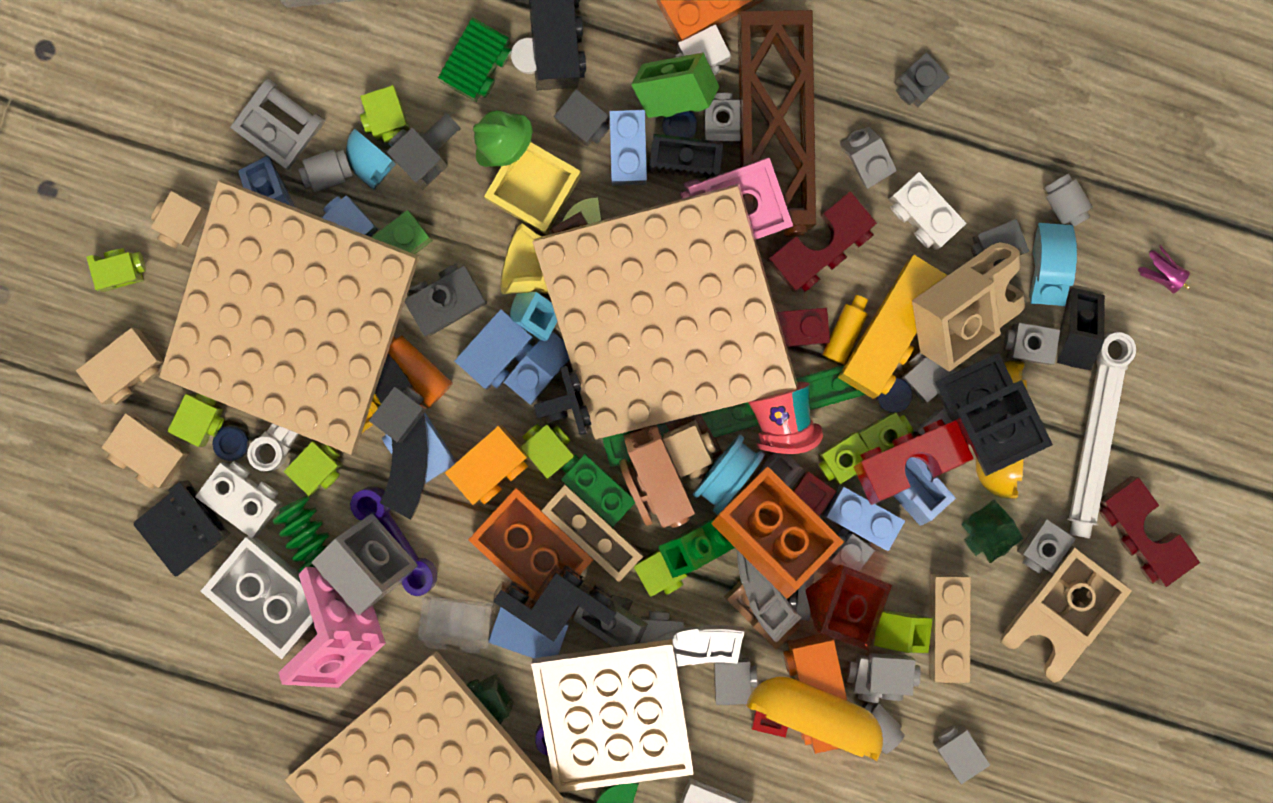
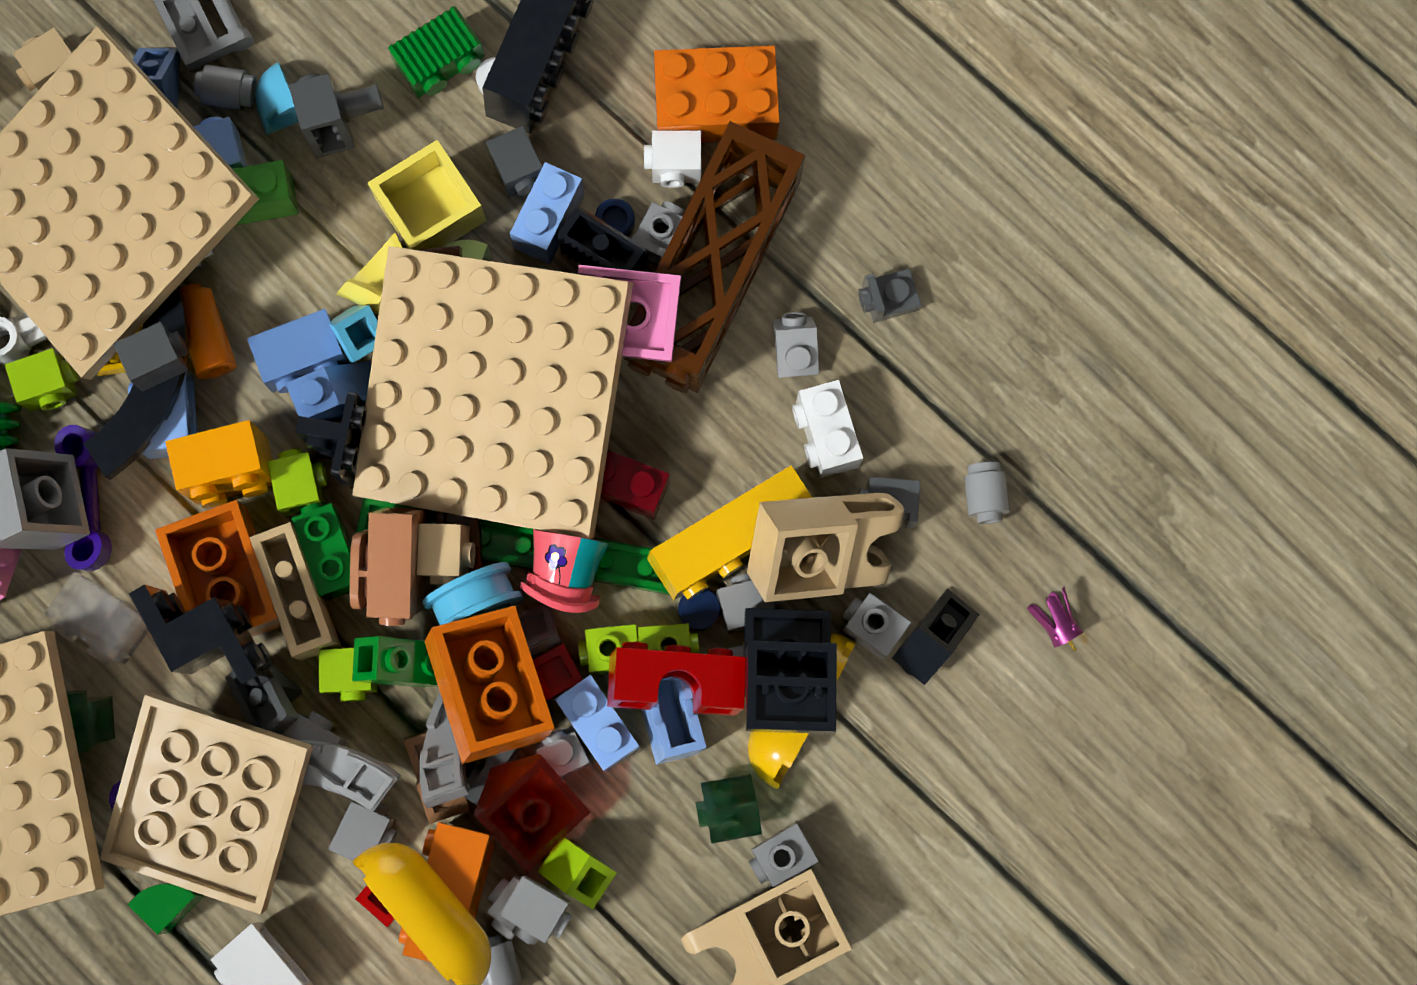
camera: 20 degrees right, 10 degrees down
lime brick [360,85,410,143] -> none
dark grey brick [405,264,487,338] -> none
bright green piece [473,110,533,167] -> none
medium blue brick [488,607,569,658] -> none
bright green brick [631,52,720,118] -> none
dark red arch [767,191,877,292] -> none
yellow cylinder [822,295,868,365] -> none
tan brick [929,573,971,683] -> none
medium azure brick [1029,223,1077,306] -> none
white piece [1067,332,1136,538] -> none
dark red arch [1099,476,1200,587] -> none

